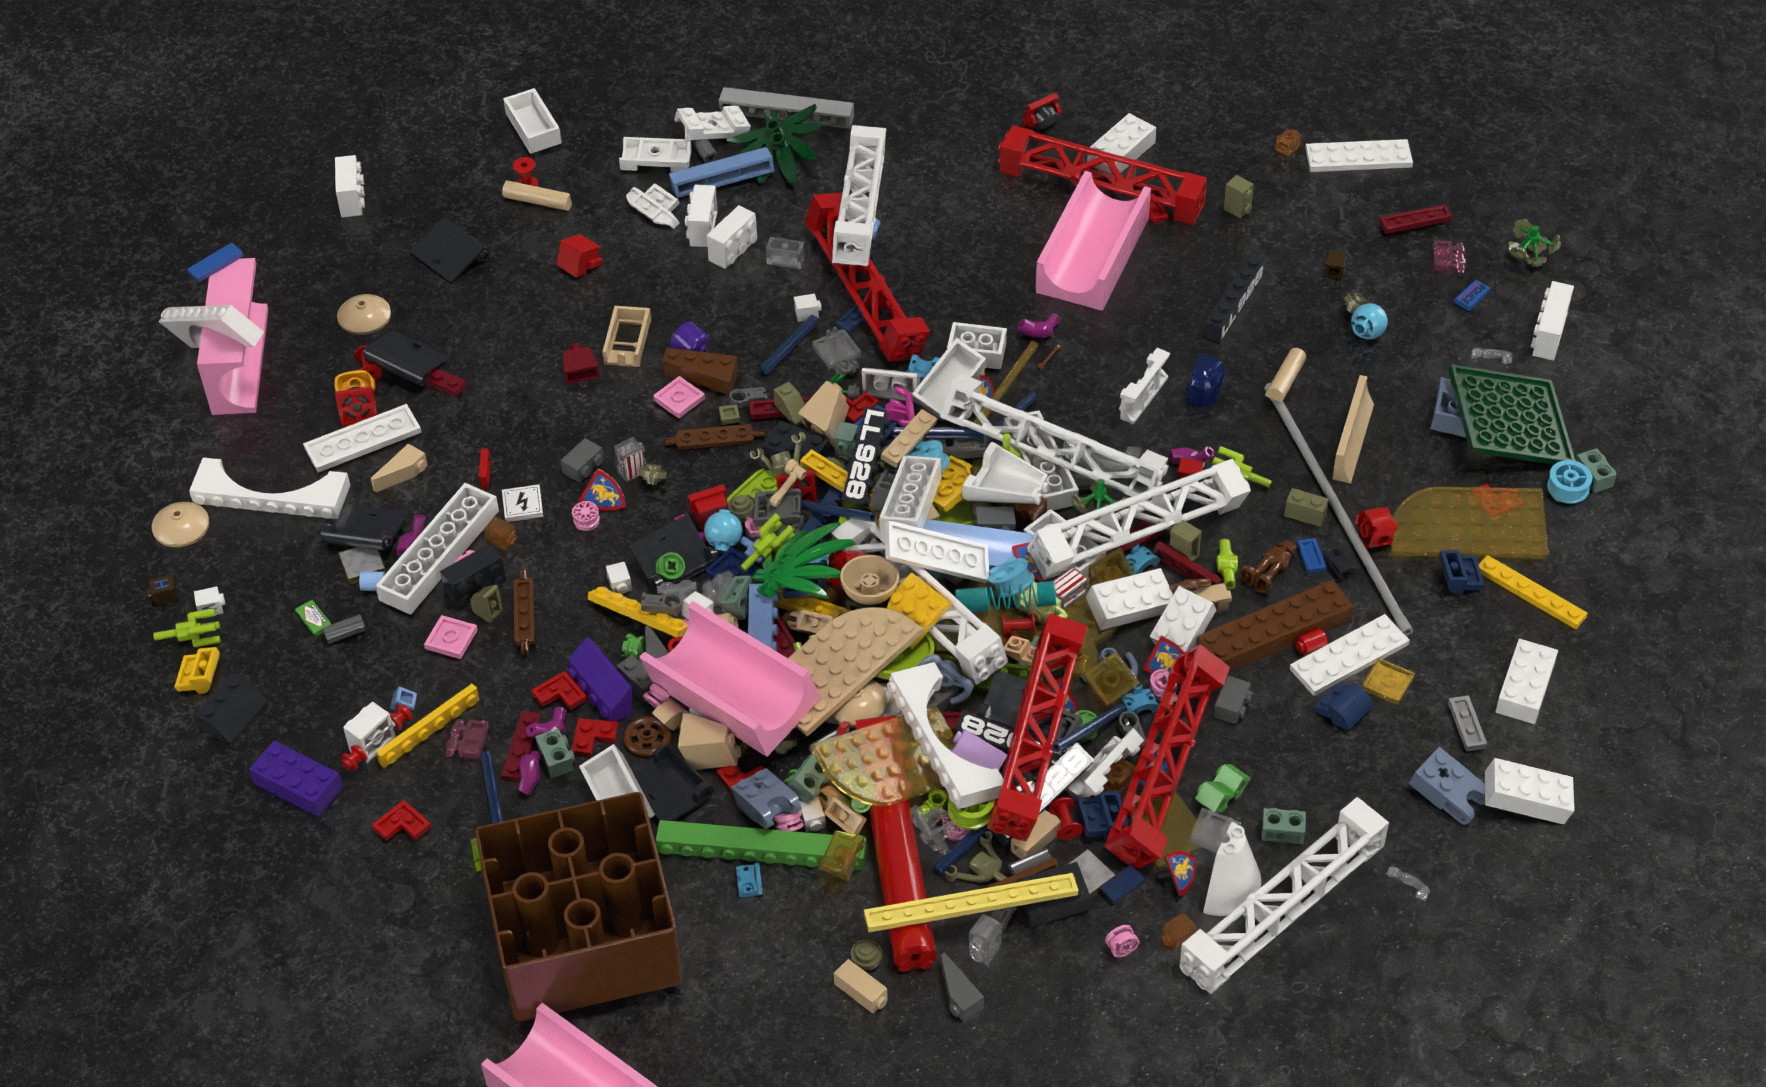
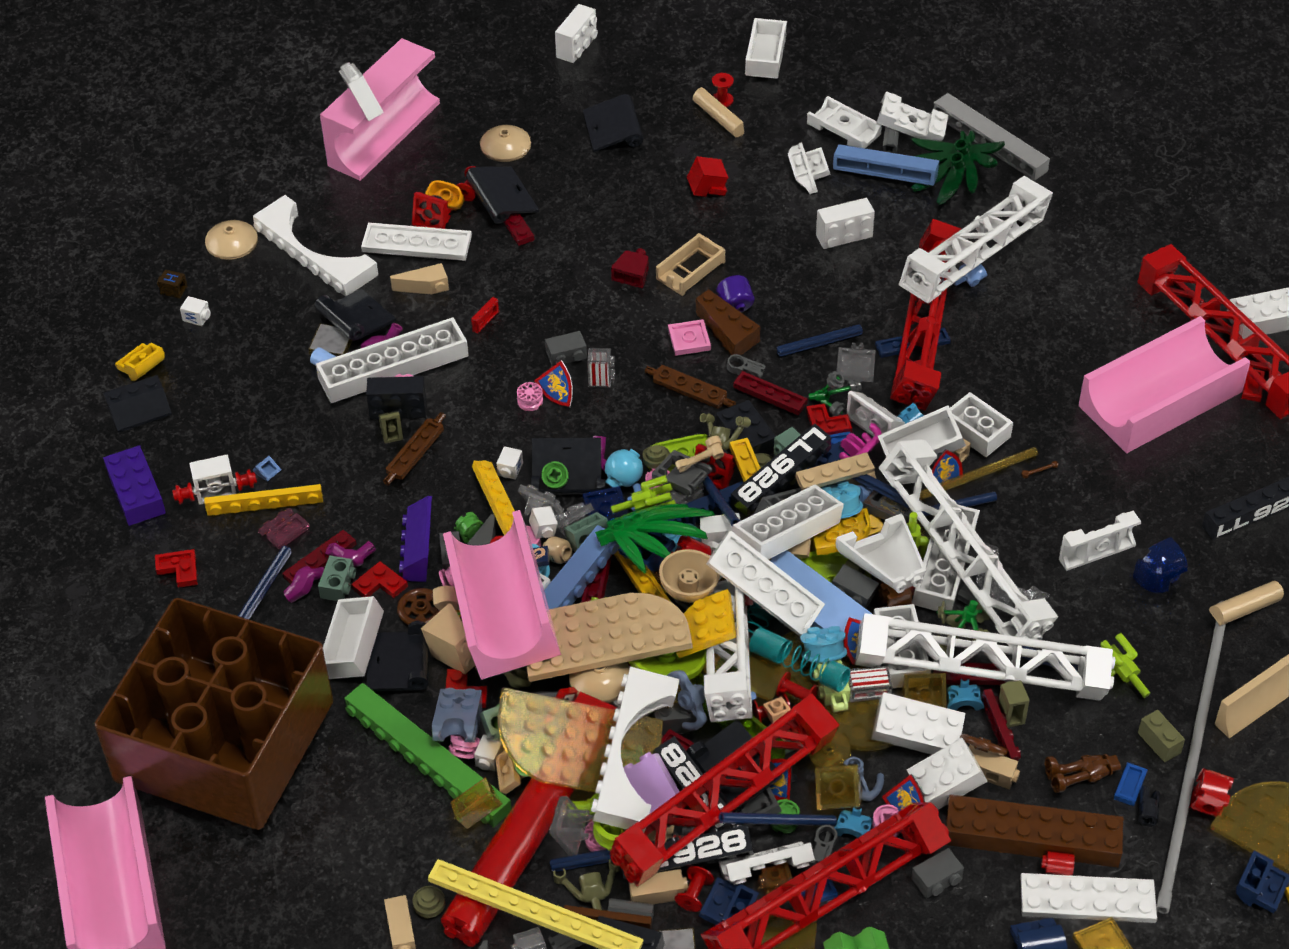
camera: 35 degrees right, 0 degrees up
lime plant [154,608,221,647] -> none
blue tile [187,243,243,283] -> none
tile [295,600,332,637] -> none
dark grey axle [322,614,366,644] -> none
bright pink plate [424,615,478,659] -> none
clear orange brick [484,517,516,550] -> none
white tile [502,485,543,522] -> none
red plate [531,671,587,710] -> none
olive plate [639,464,667,485] -> none
dark grey piece [641,592,682,615] -> none
white brick [685,185,718,247] -> none
red plate [688,484,729,532] -> none
olive plate [719,404,740,425] -> none
dark azure piece [736,863,763,898] -> none
clear brick [766,237,805,269] -> none
olive slope [774,382,805,426] -> none
tan plate [783,610,835,635] -> none
white brick [794,294,821,322] -> none
tan slope [798,381,849,448] -> none
magenta arm [1018,313,1061,338] -> none
piece [1021,93,1062,130] -> none
magenta arm [1169,446,1214,467] -> none
red brick [1178,458,1206,483] -> none
lime pin [1217,539,1238,589] -> none

